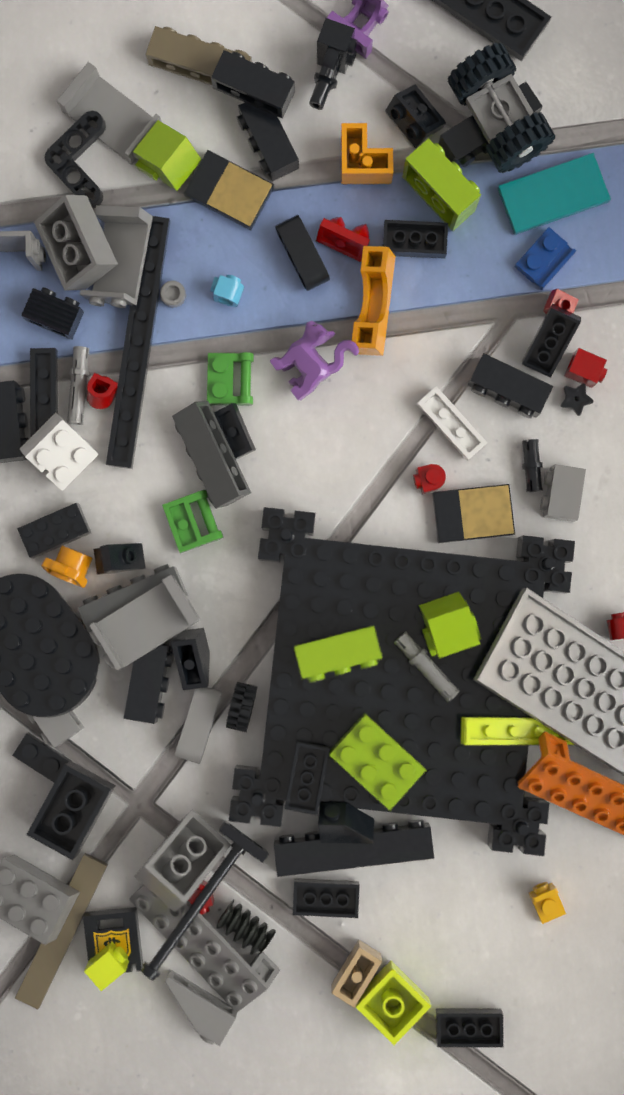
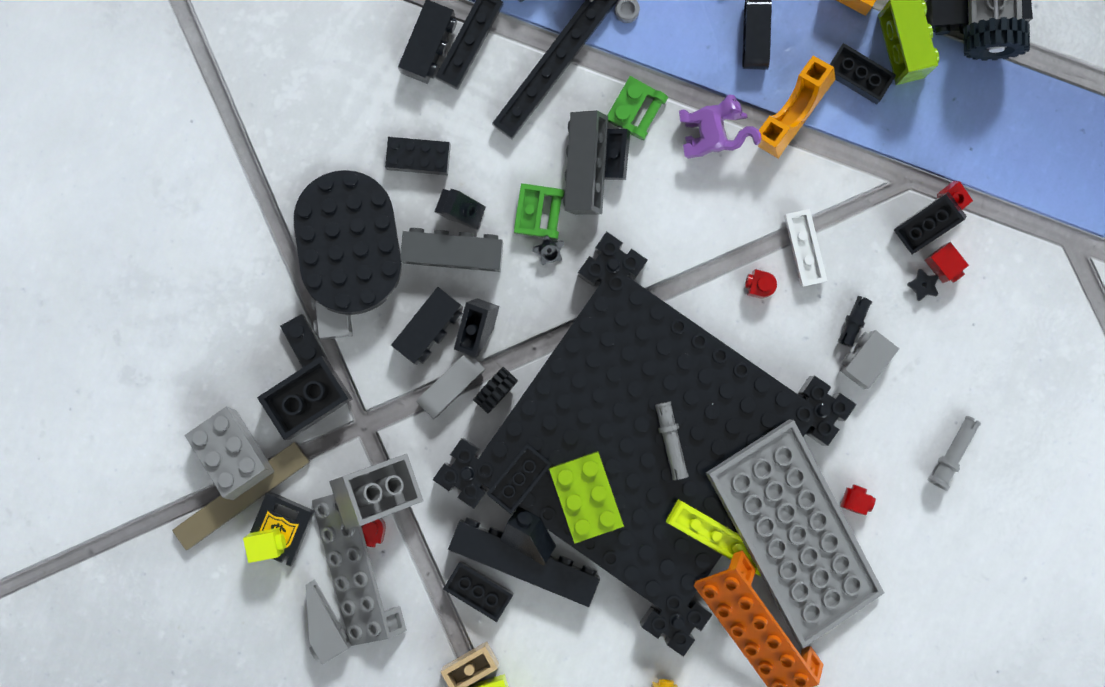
camera: 30 degrees right, 0 degrees up
white piece [20,413,98,491] -> none
light orange piece [41,545,93,588] -> none
light grey pin [67,346,90,425] -> none
red plate [87,373,118,409] -> none
light grey panel [89,575,201,670] -> none
black tile [141,820,269,981] -> none
medium azure plate [211,275,244,307] -> none
pearl dark grey piece [216,899,276,955] -> none
lime brick [294,626,382,682] -> none
red tile [316,217,370,262] -> none
lime plate [419,592,481,658] -> none
pearl gold tile [432,484,515,543] -> none
black brick [467,353,553,418] -> none
teal tile [497,153,611,235] -> none
blue plate [514,227,577,291] -> none
none -> black plate [533,235,564,265]

